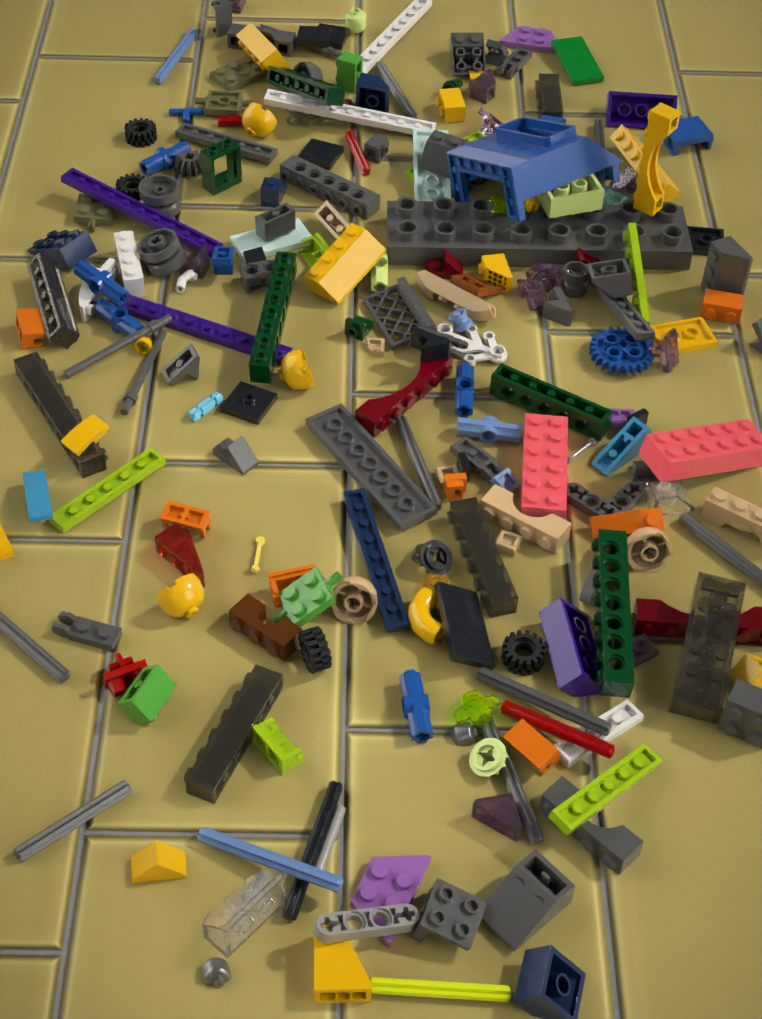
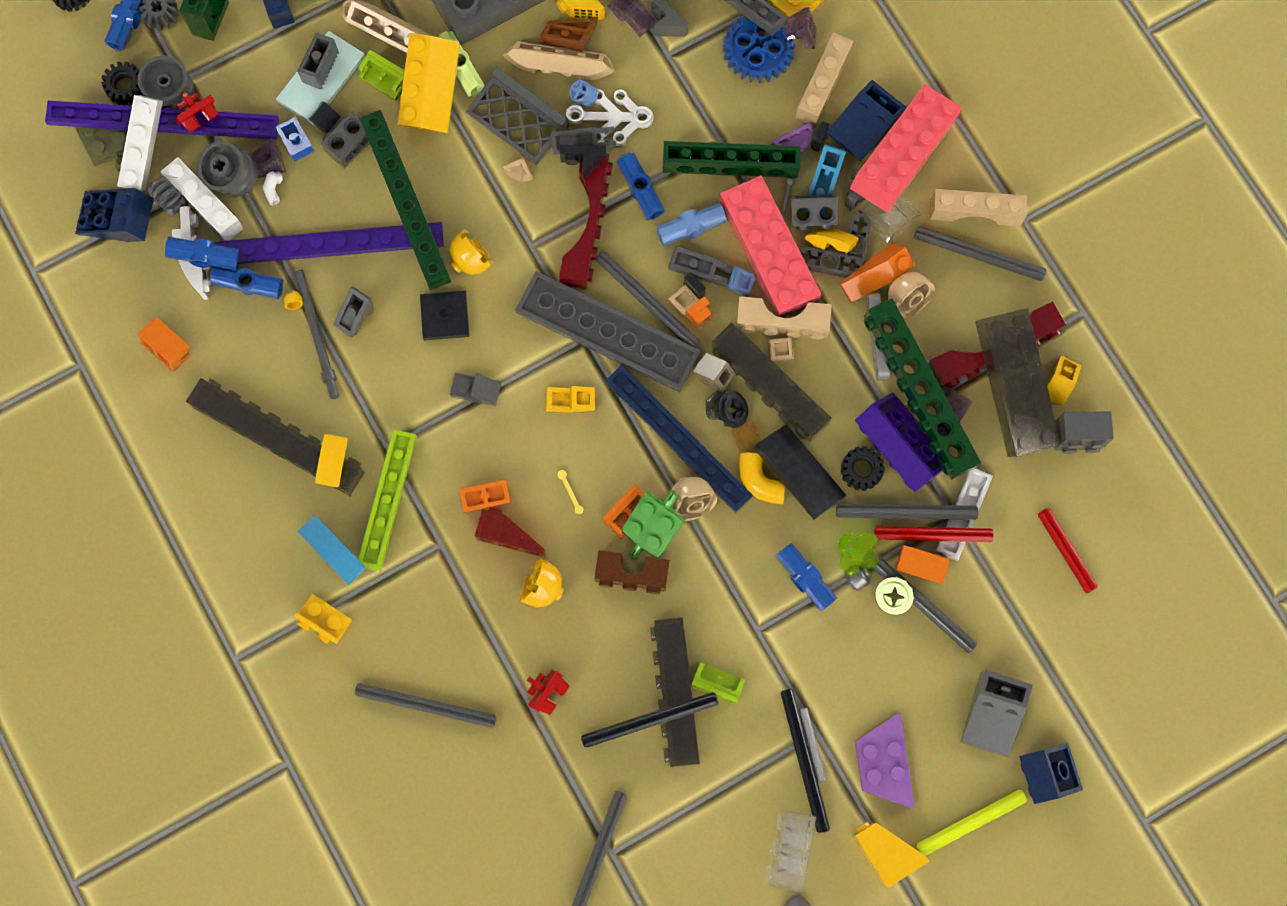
camera: 30 degrees left, 30 degrees up
clear smoke brick [27,253,80,350] -> none
dark grey hinge [51,611,122,652] -> none
dark grey bar [63,314,173,378] -> none
bright green brick [117,665,177,724] -> none
yellow slope [131,840,187,883] -> none
medium azure axle [188,392,223,421] -> none
medium blue axle [198,827,344,892] -> none
black tyre [298,626,332,674] -> none
light grey beam [313,903,420,943] -> none
dark green bracket [345,315,374,341] -> none
dark grey bracket [410,878,487,951] -> none
dark red slope [424,249,463,279] -> none
slope [471,793,522,842] -> none
dark grey arch [539,776,644,875] -> none
lime plate [548,743,663,836] -> none
none -> white brick [117,95,163,191]
none -> dark grey gear [147,176,187,216]
none -> red hips [175,92,218,134]
none -> yellow slope [545,386,595,412]
none -> black axle [581,692,719,748]
none -> brick [693,353,736,392]
none -> dark grey brick [791,194,838,230]
none -> tan brick [795,32,854,127]
none -> yellow slope [805,228,859,253]
none -> dark blue slope [826,80,907,162]
none -> red axle [1038,508,1098,593]

